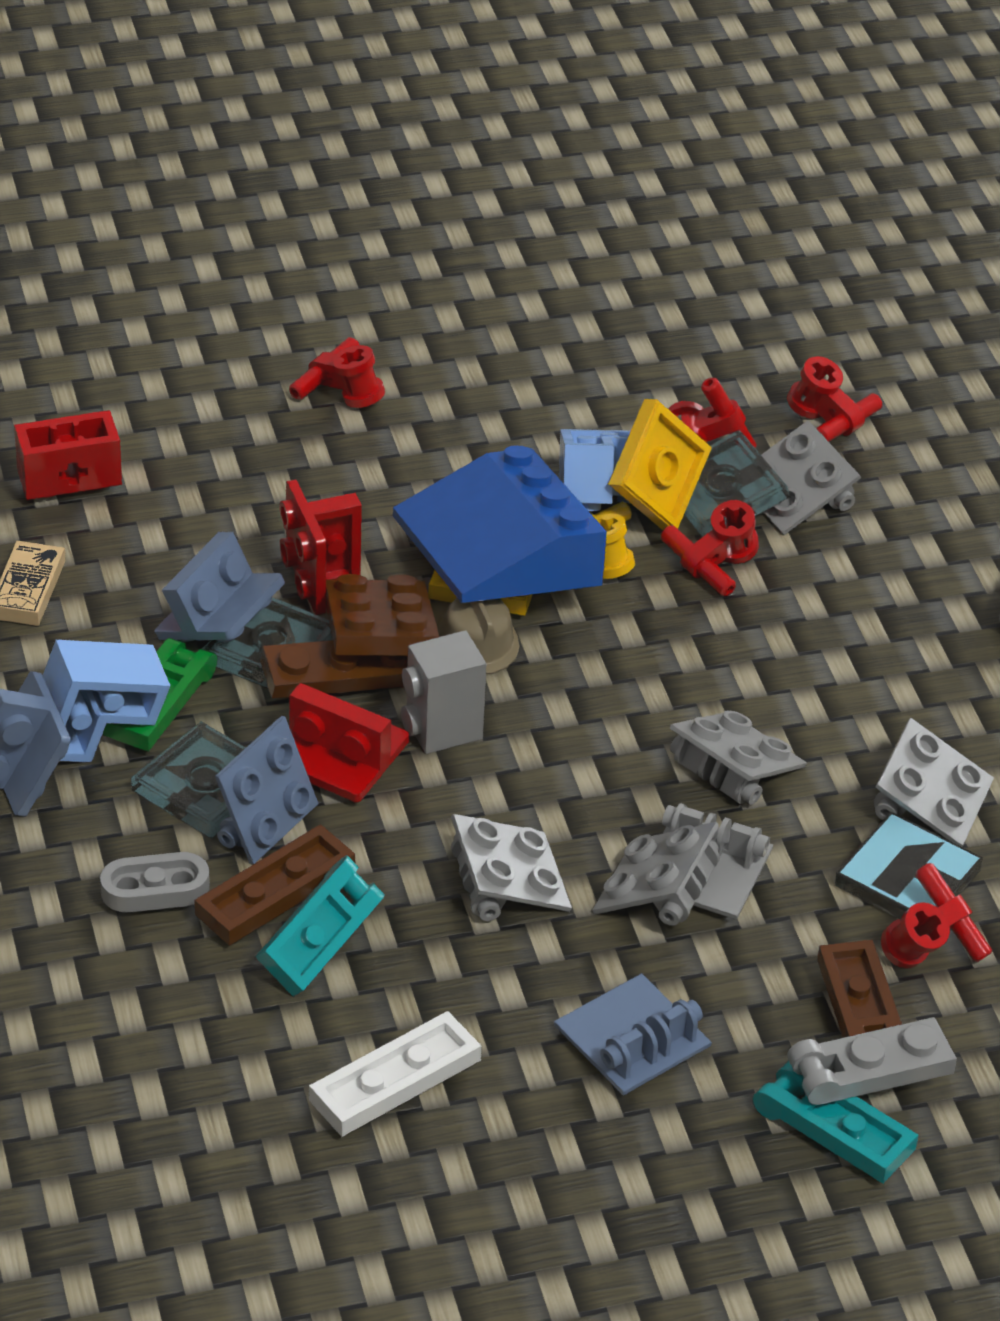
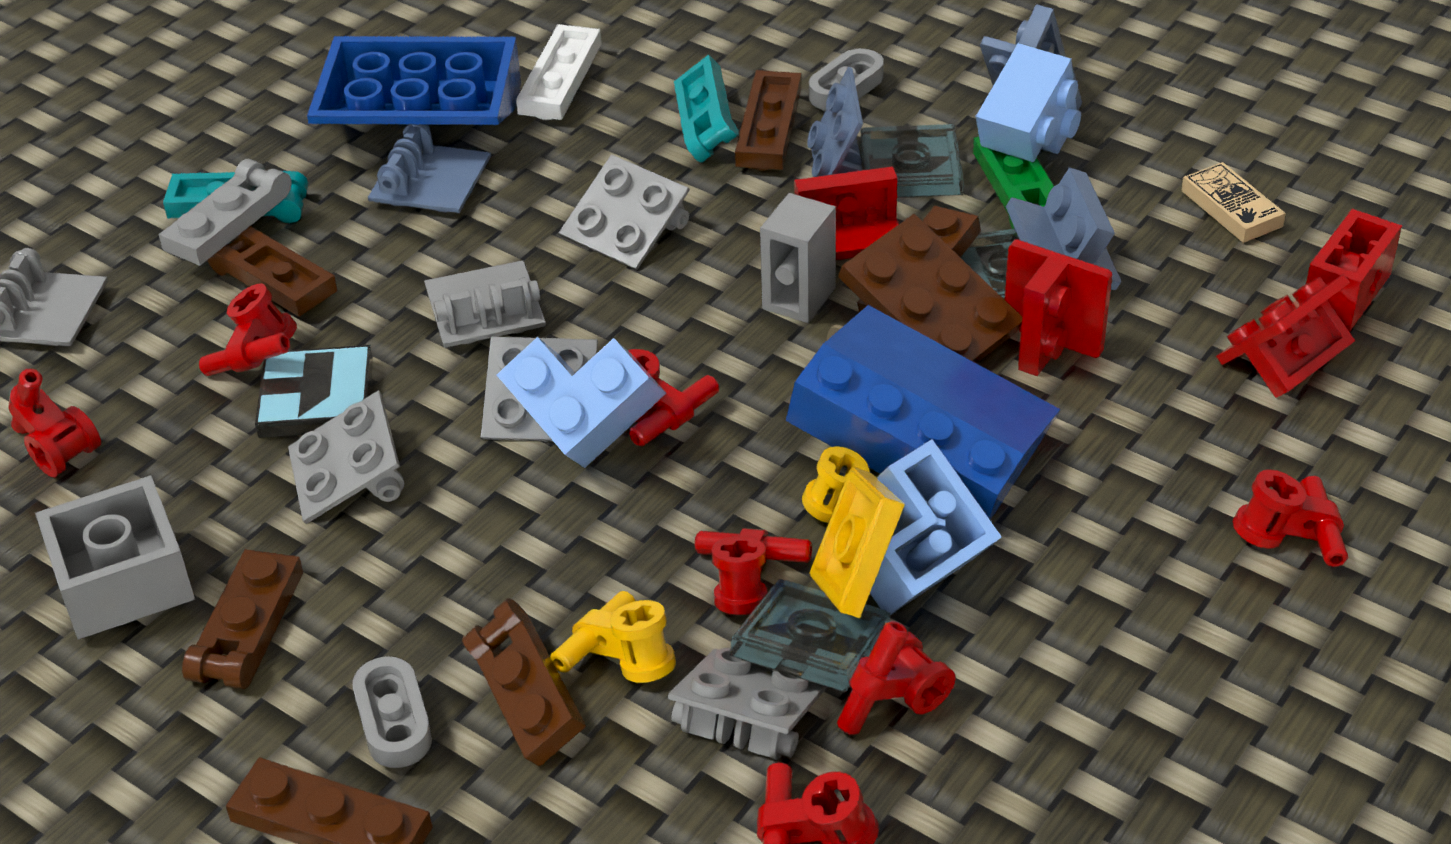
camera: 145 degrees right, 0 degrees up
light grey hinge [592,822,720,926] -> none
none -> blue slope [307,36,521,125]
none -> reddish brown plate [462,598,586,767]
none -> light blue brick [496,337,666,468]
none -> yellow piece [550,591,676,683]
none -> red piece [628,349,719,447]
none -> red bracket [1216,274,1355,398]

